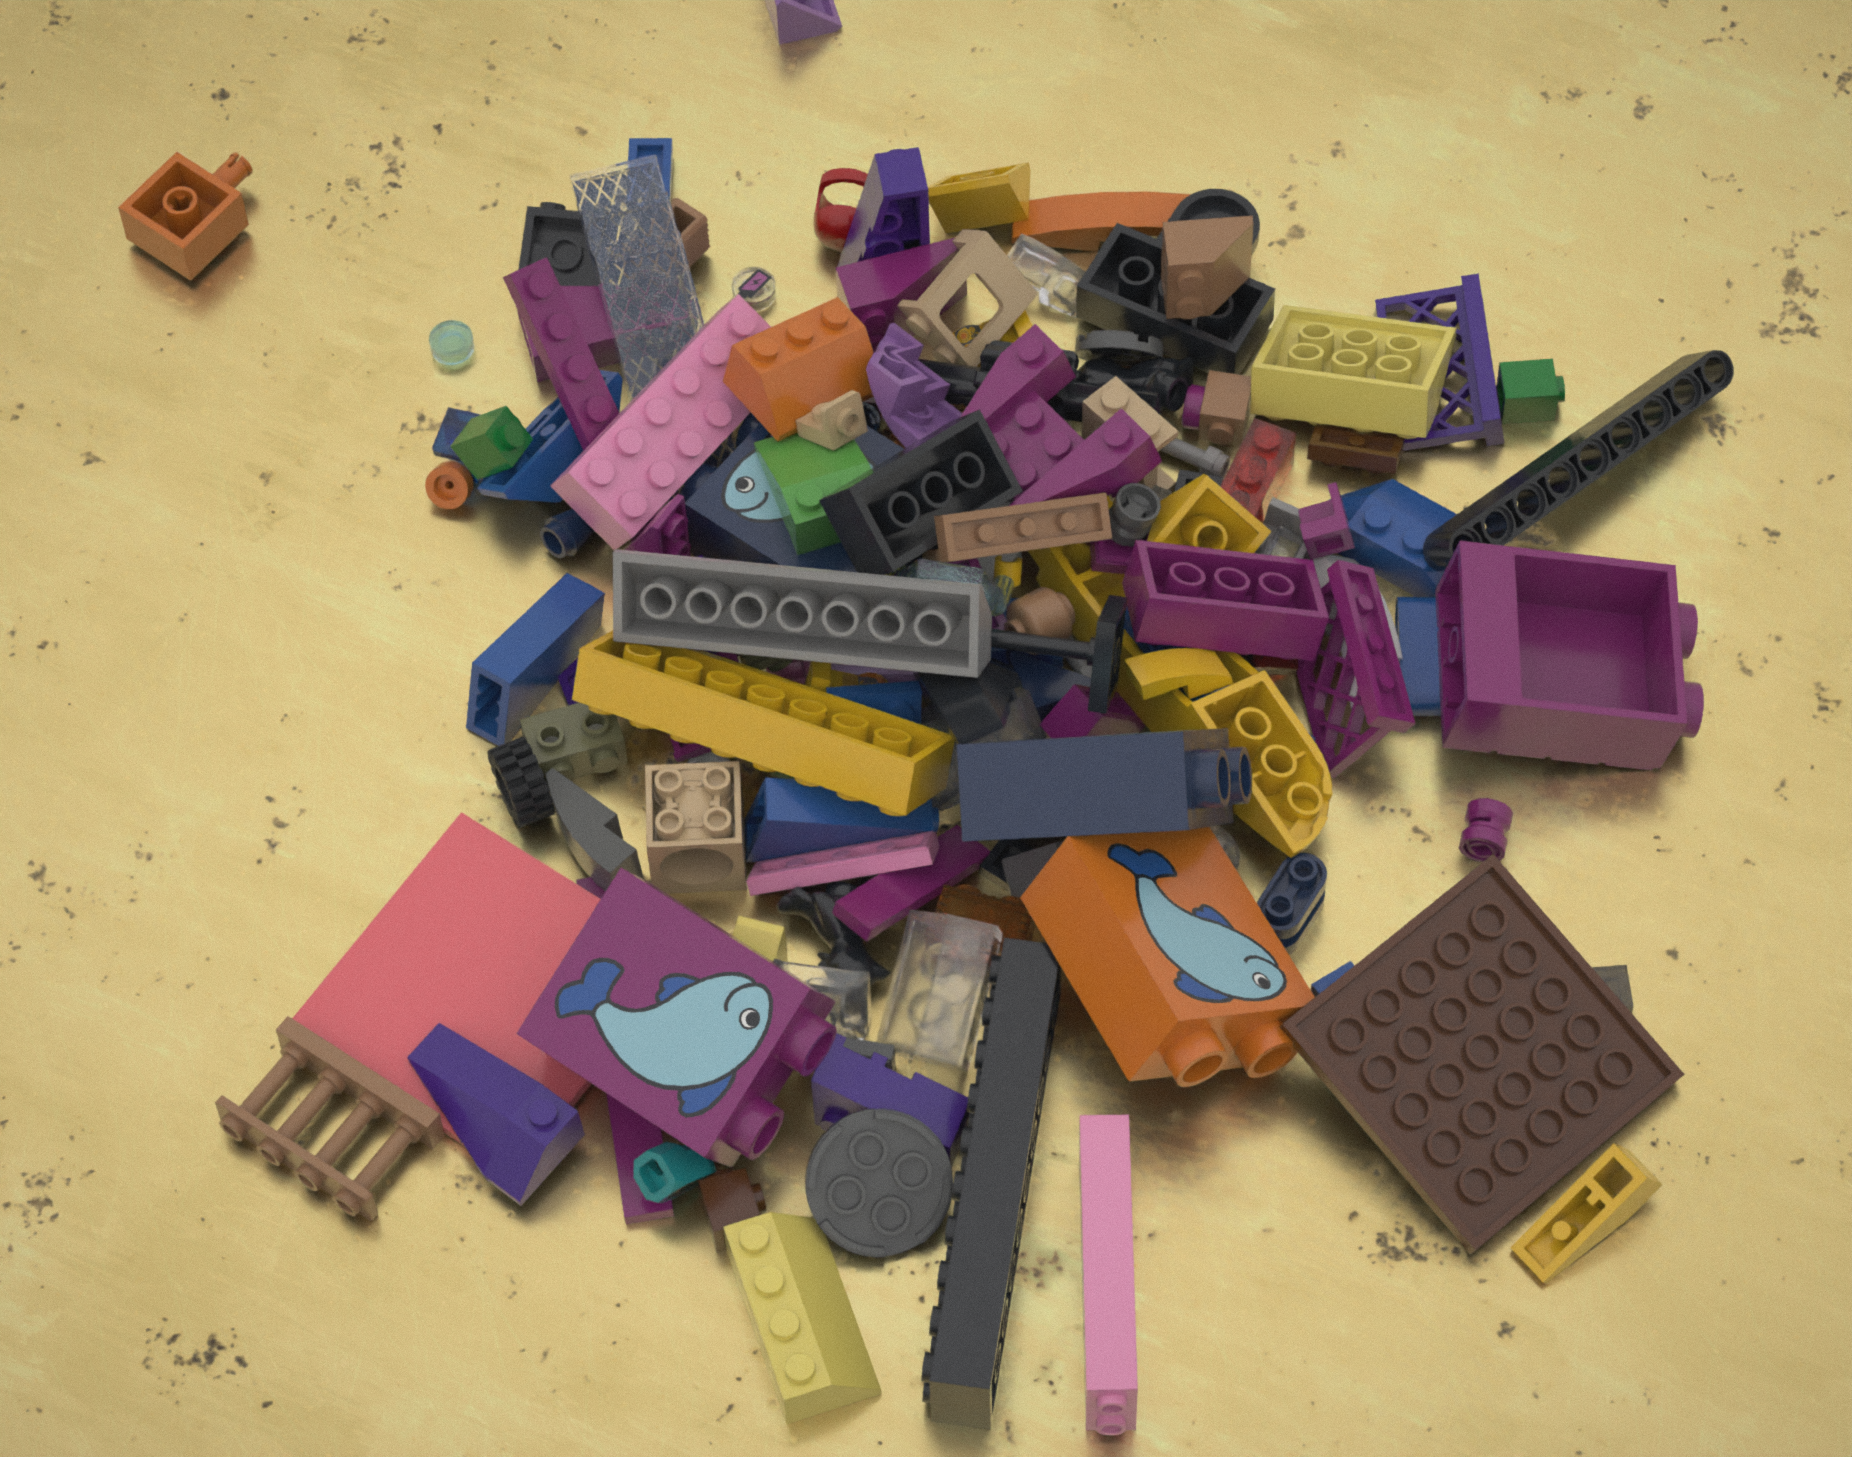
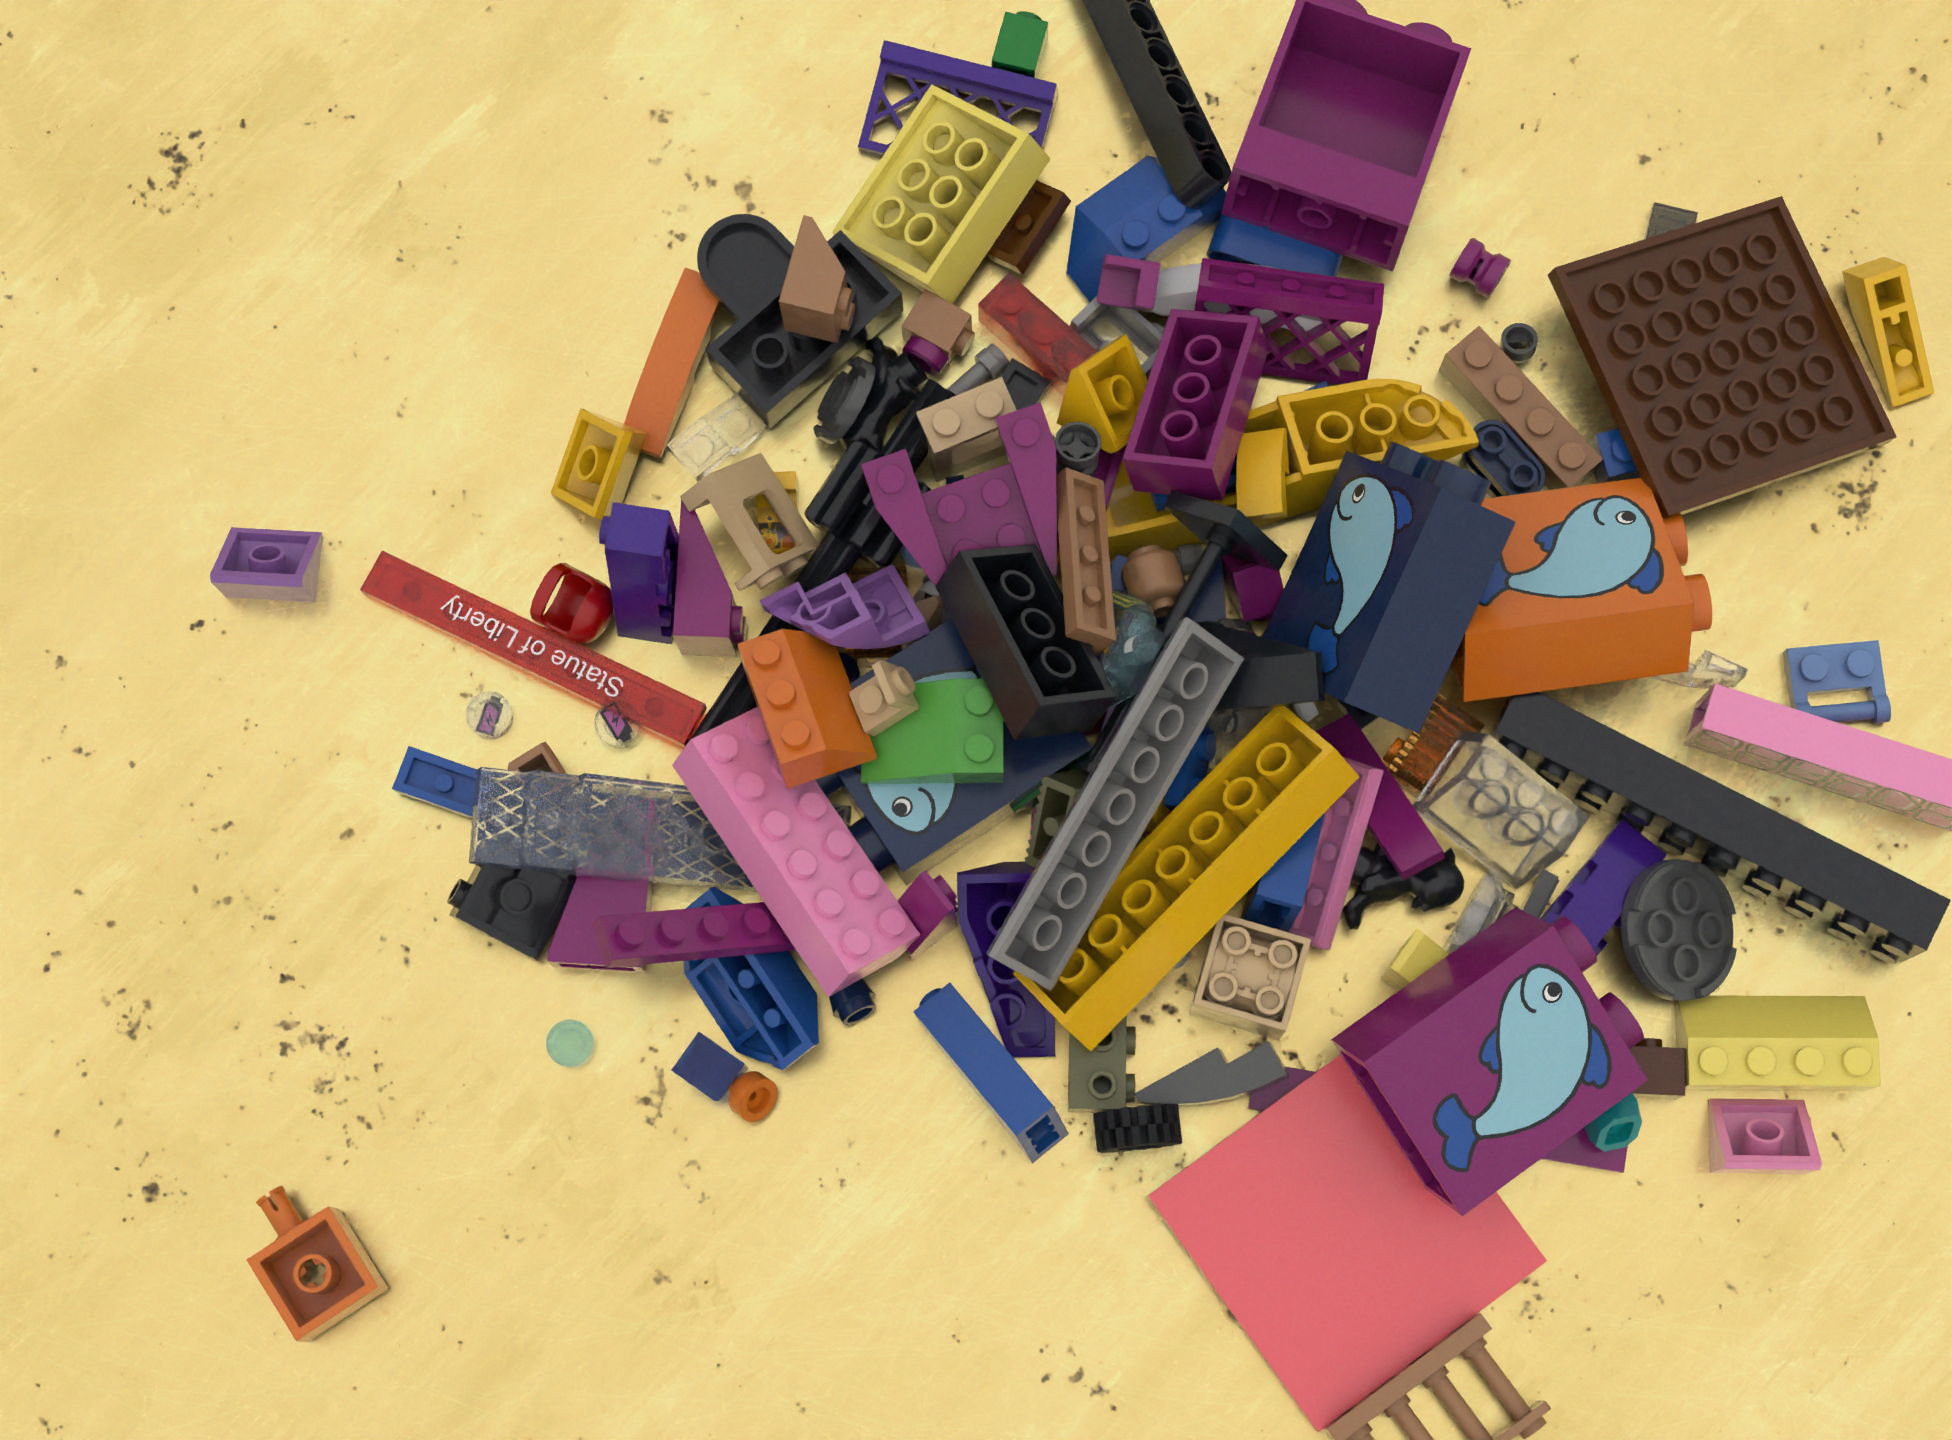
camera: 70 degrees left, 20 degrees up
dark purple wedge [407,1023,585,1206] -> none
green brick [450,406,533,480] -> none
none -> clear red tile [360,551,707,748]
none -> clear tile [466,691,514,739]
none -> medium nougat brick [1439,326,1603,490]
none -> dark grey hinge [1500,323,1538,363]
none -> clear slope [1651,650,1748,689]
none -> bright pink slope [1709,1099,1822,1174]
none -> medium blue plate [1783,640,1891,723]

